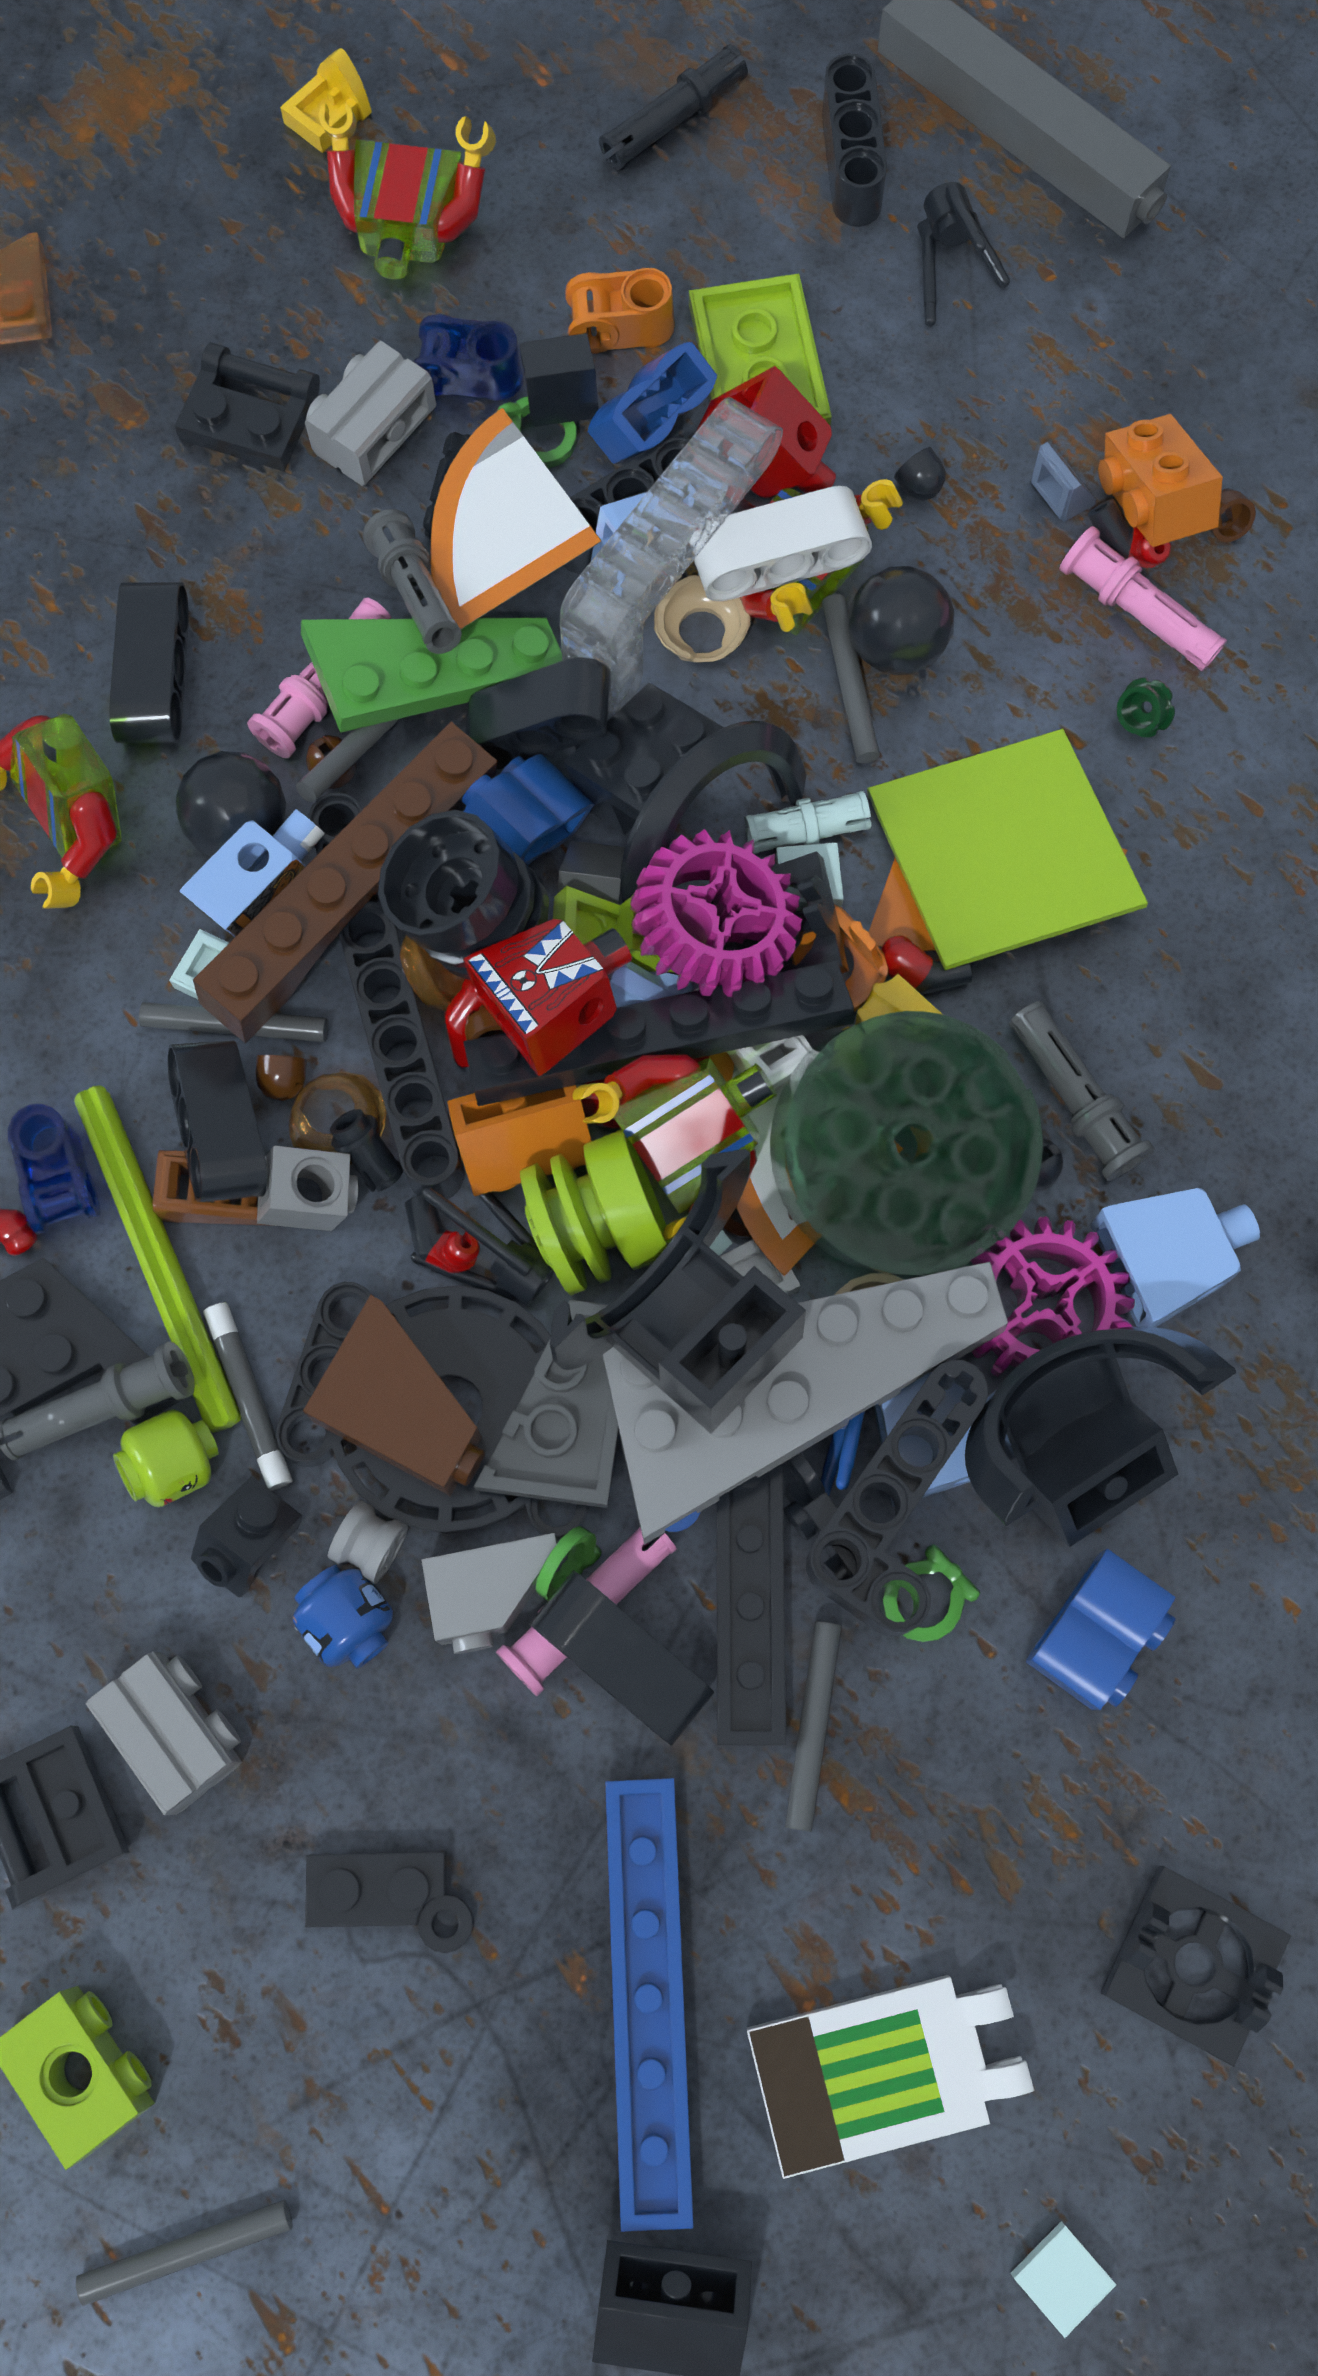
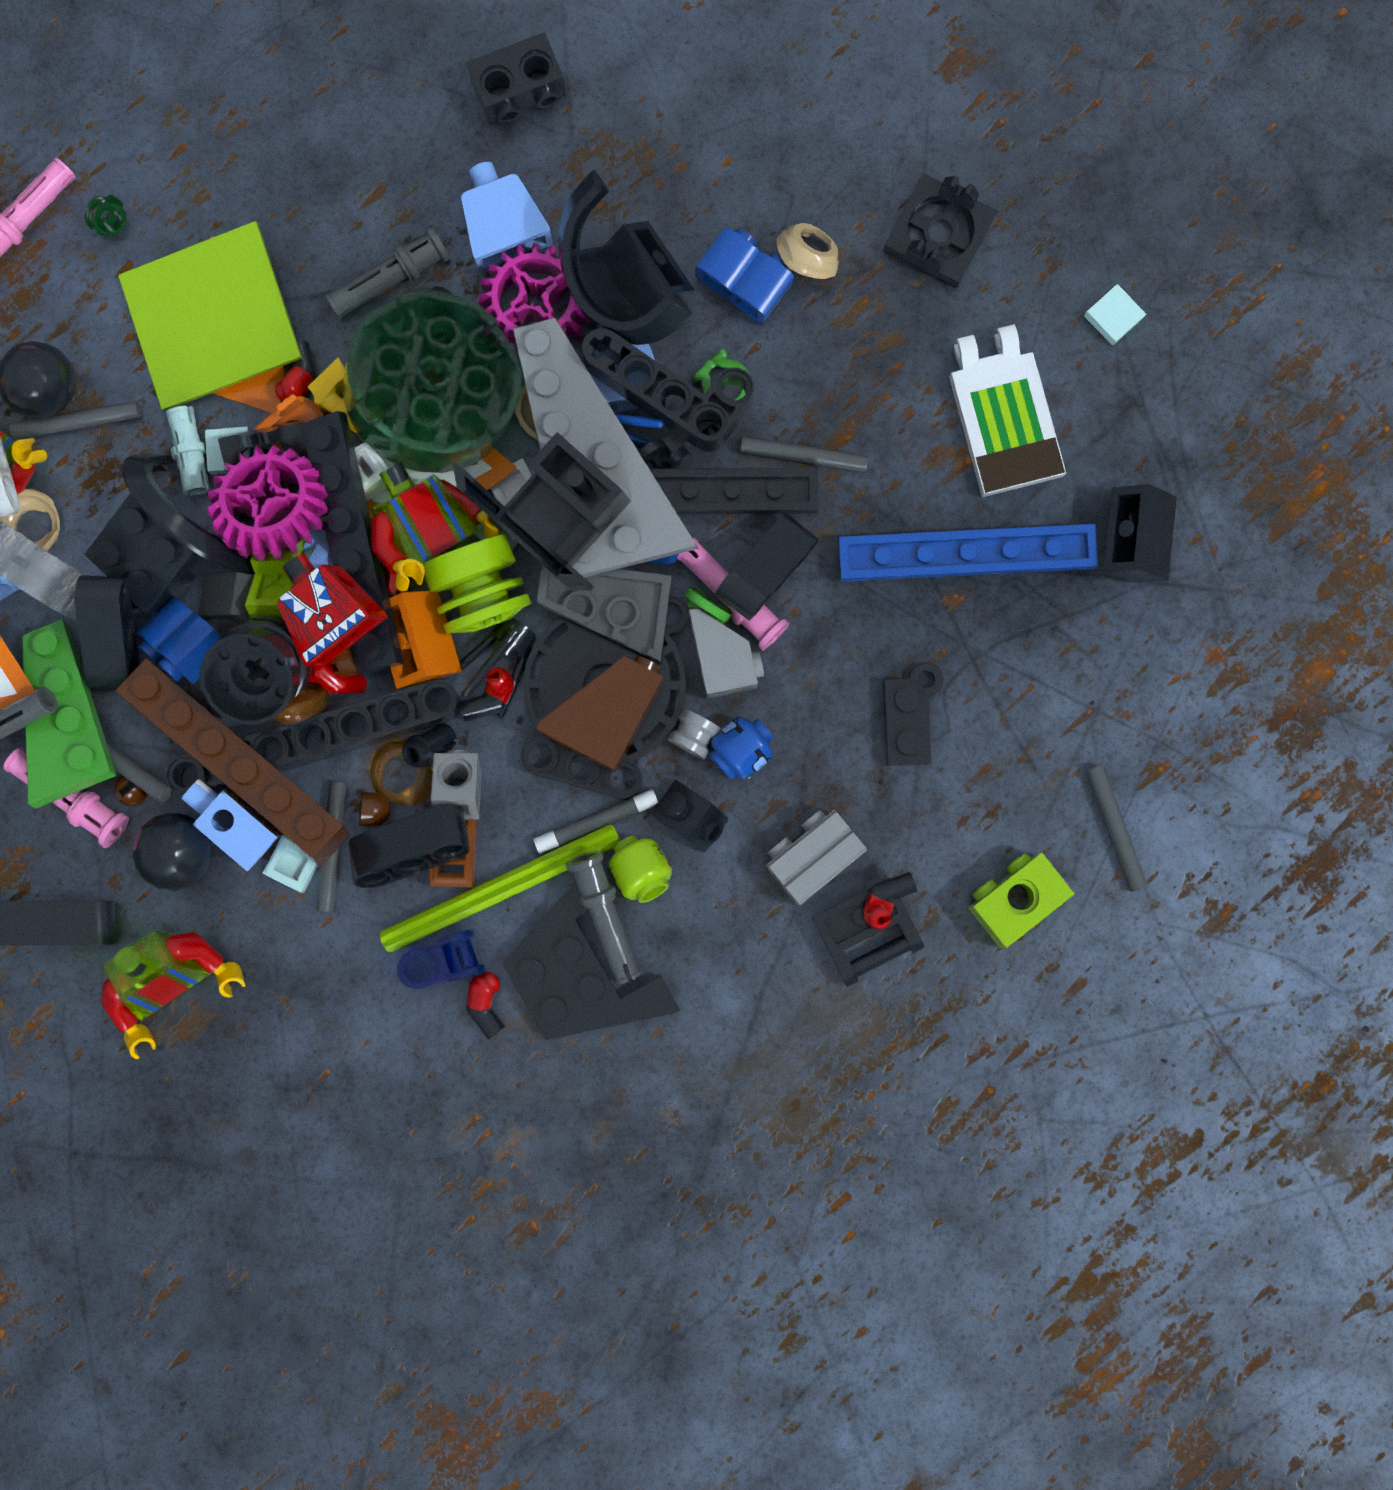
camera: 95 degrees left, 10 degrees up
none -> tan piece [776,223,839,279]
none -> arm [863,872,917,930]

